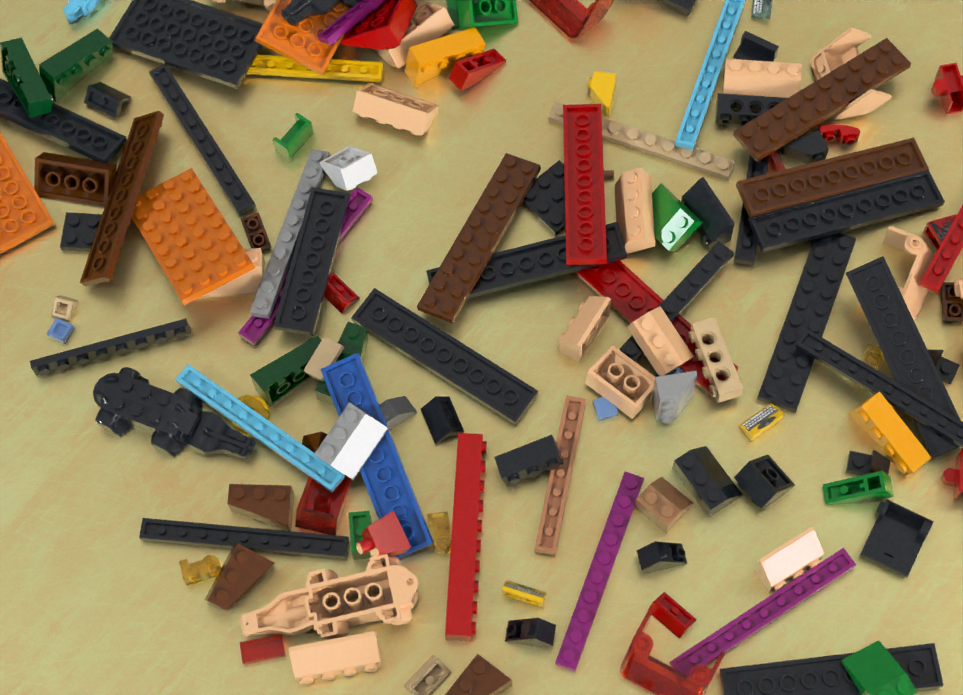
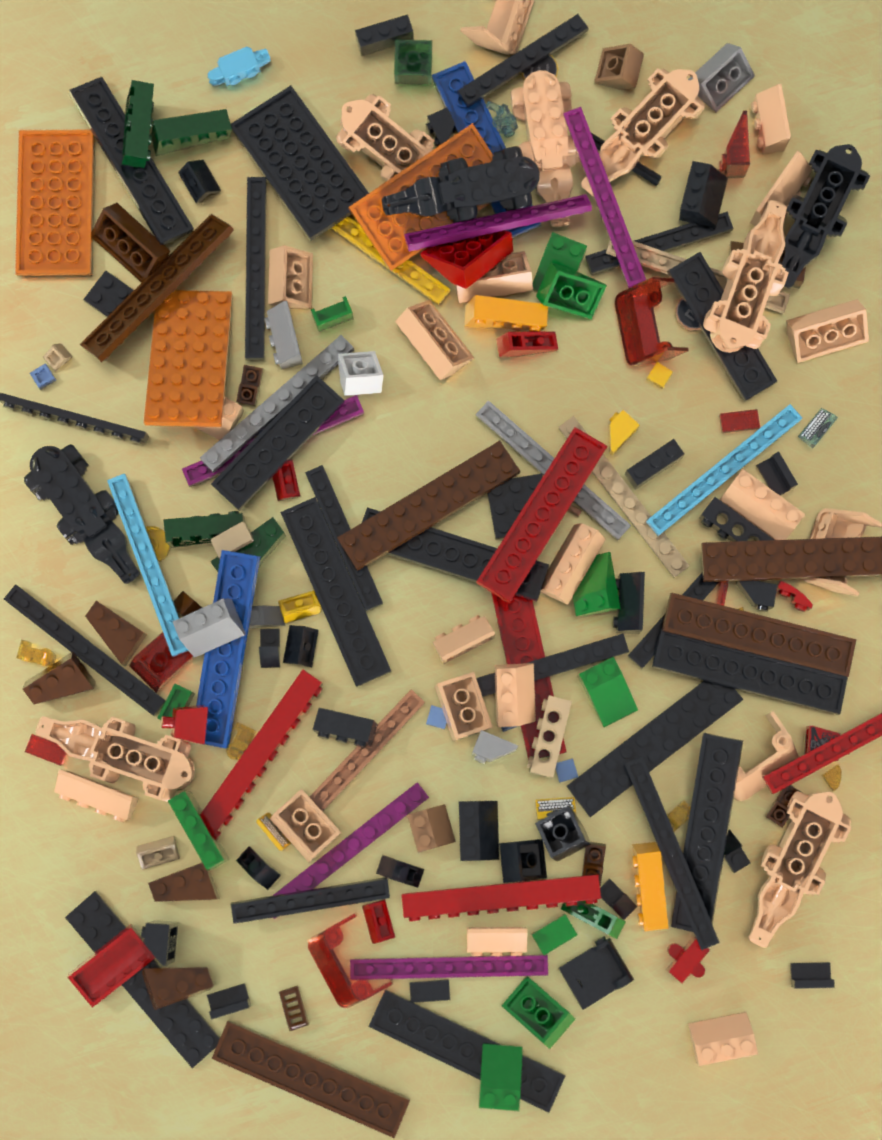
camera: 30 degrees right, 15 degrees up
none -> green arch [168,791,229,870]
none -> black plate [231,877,390,924]
none -> black slope [259,629,280,668]
none -> light grey slope [265,301,303,369]
none -> light nougat slope [268,245,313,309]
none -> light nougat slope [270,789,341,862]
none -> yellow slope [278,590,321,623]
none -> black plate [305,465,383,612]
none -> red brick [402,874,601,921]
none -> black tile [409,979,450,1003]
none -> light grey plate [476,400,631,540]
none -> green slope [502,976,575,1049]
none -> green panel [531,914,577,955]
none -> black slope [535,805,591,862]
none -> medium blue tile [555,758,578,783]
none -> green slope [578,657,638,727]
none -> reddish brown slope [582,842,606,886]
none -> black brick [625,439,685,490]
none -> yellow tile [647,362,673,389]
none -> clear red tile [719,409,760,433]

